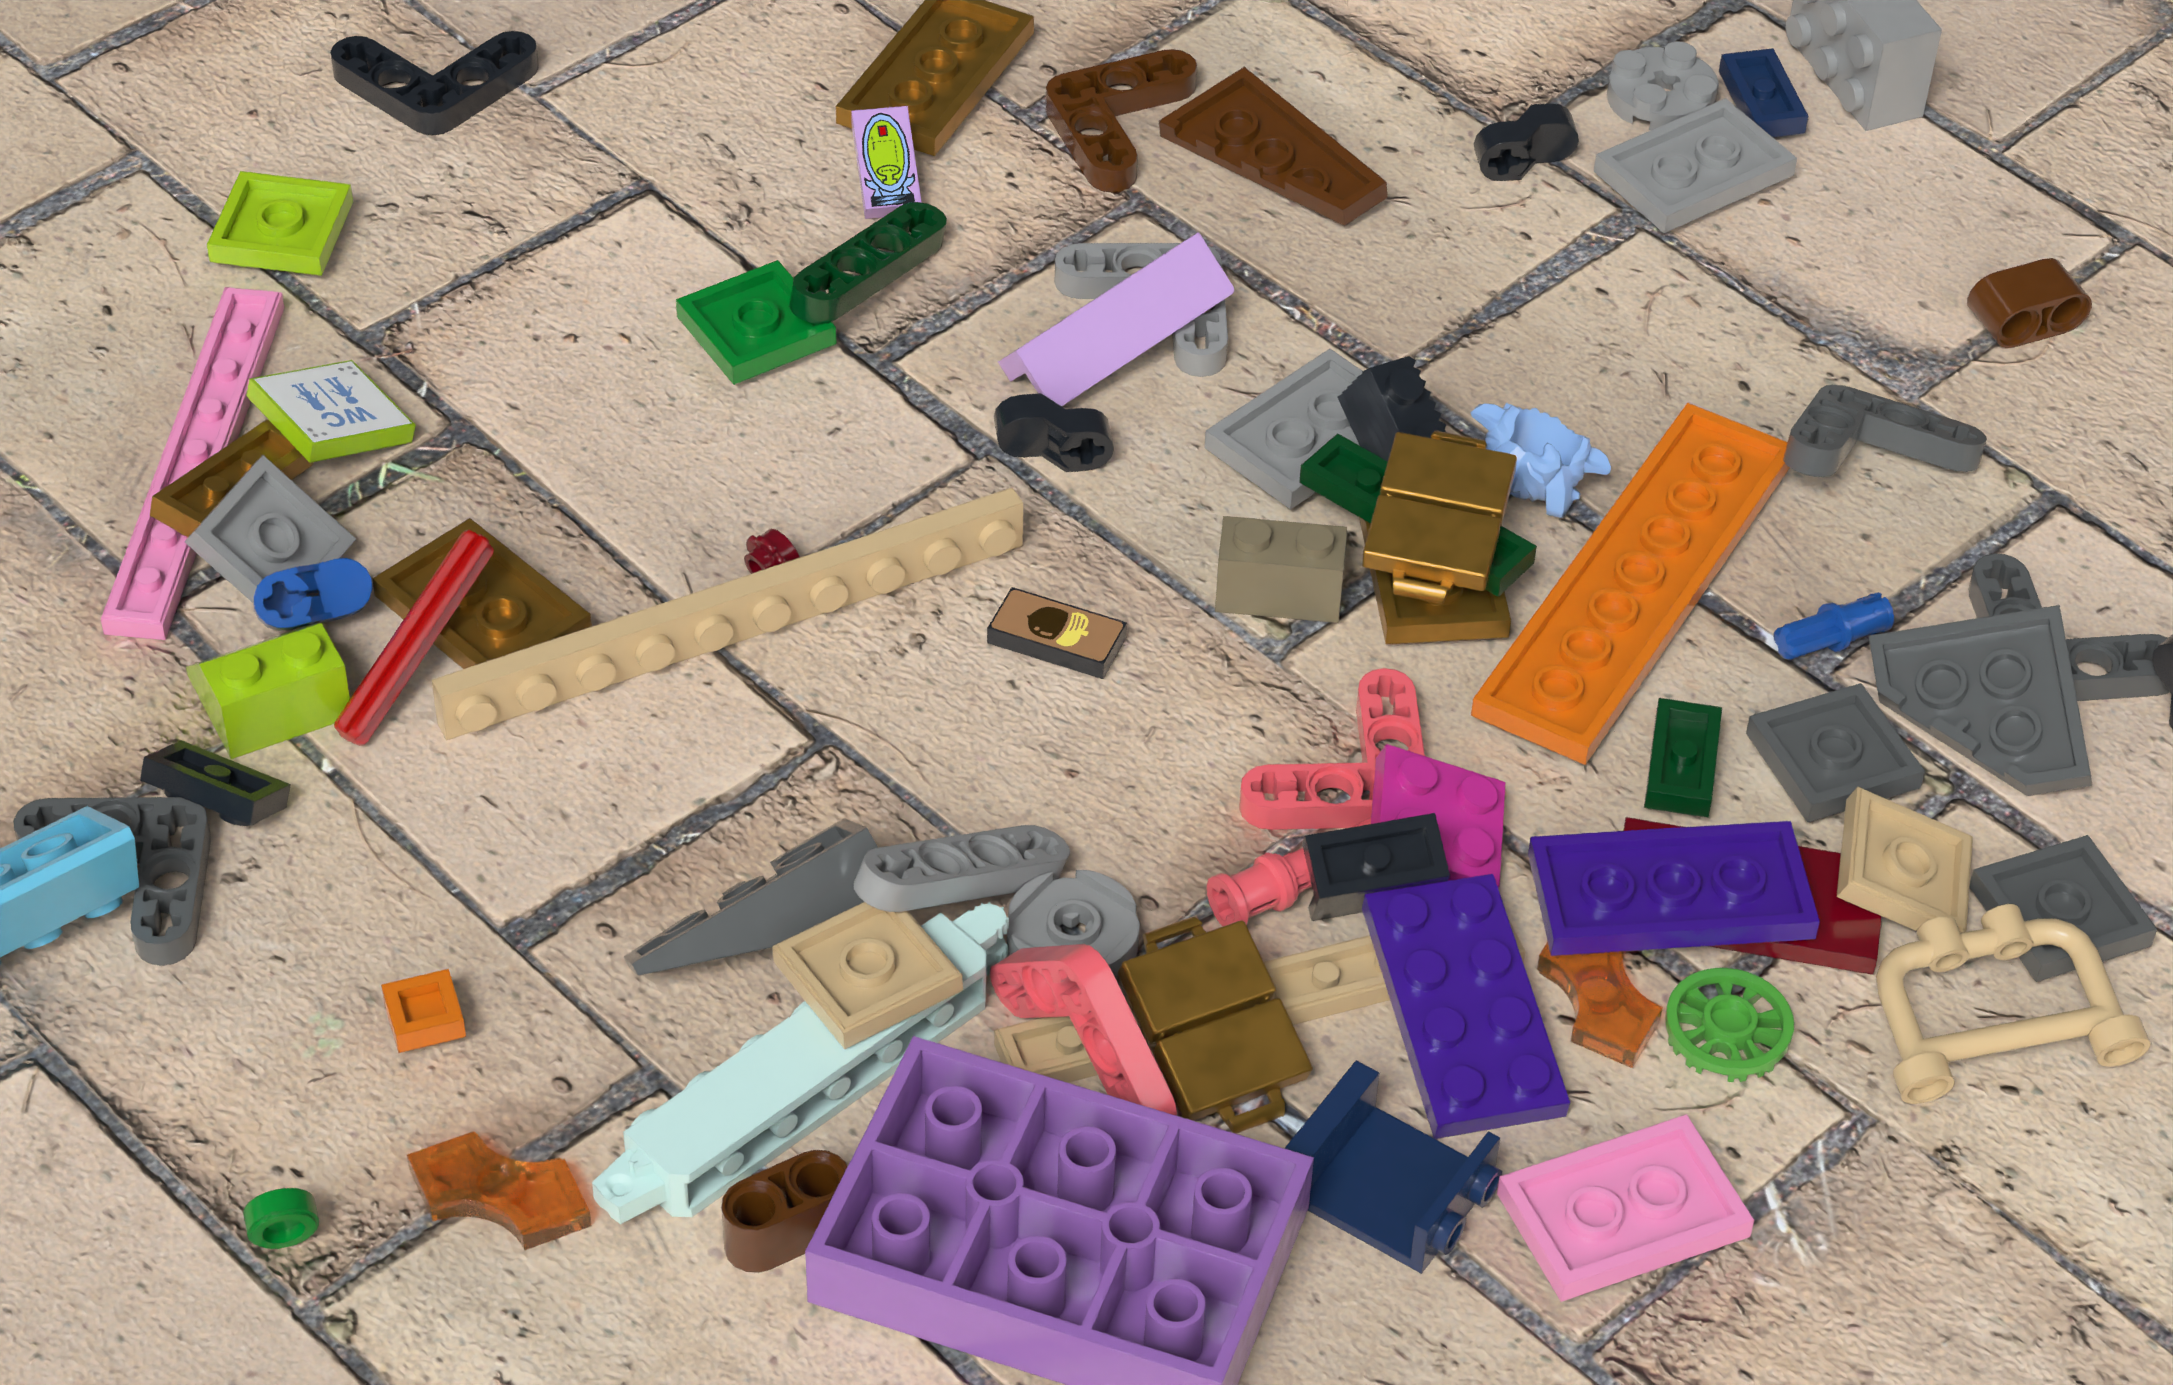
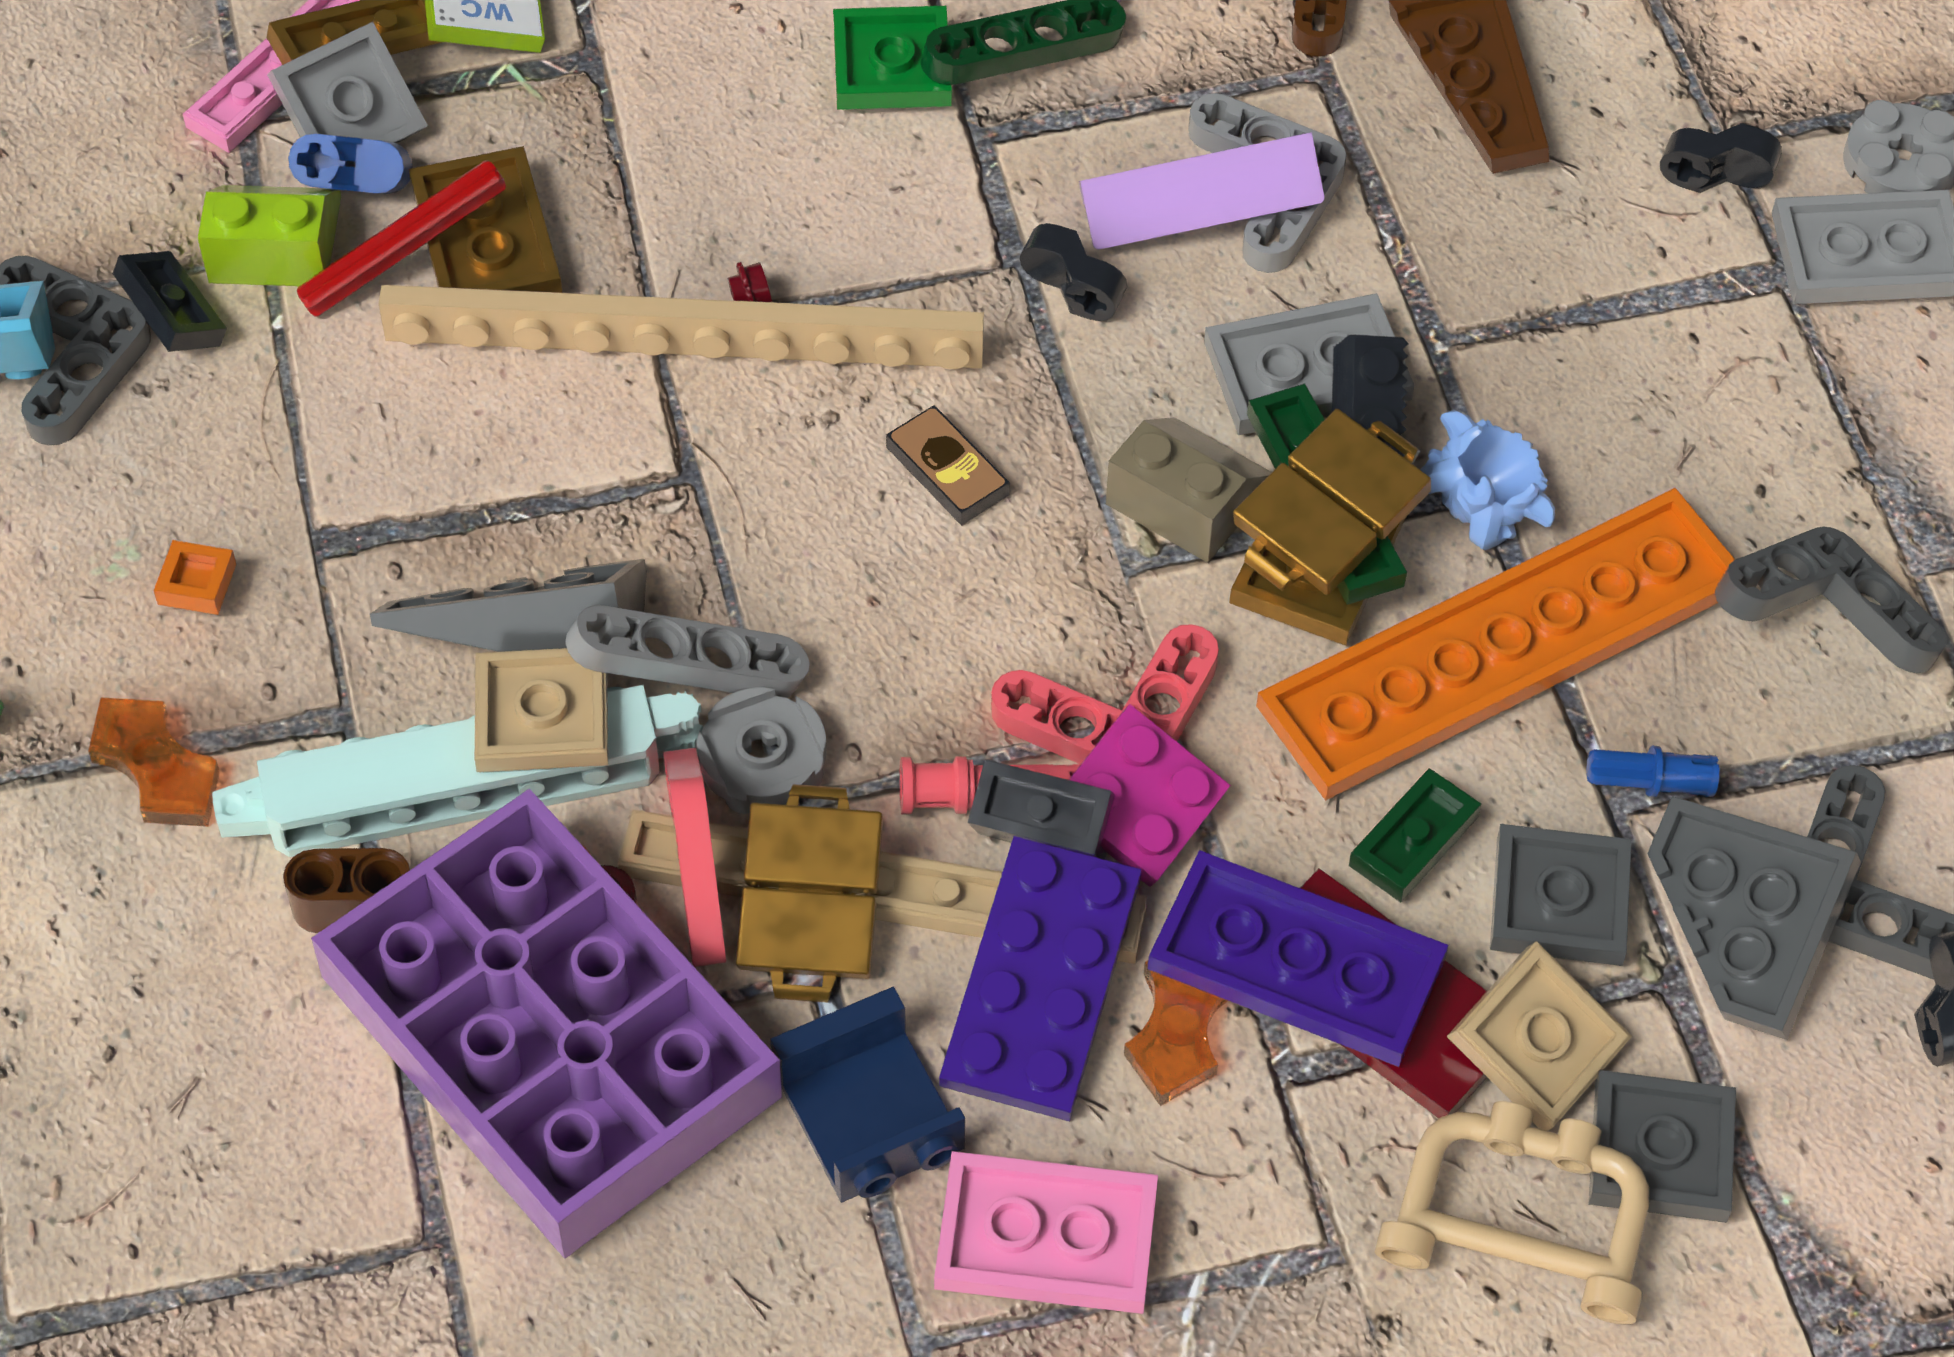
camera: 30 degrees right, 10 degrees up
bright green wheel [1665,968,1794,1082] -> none

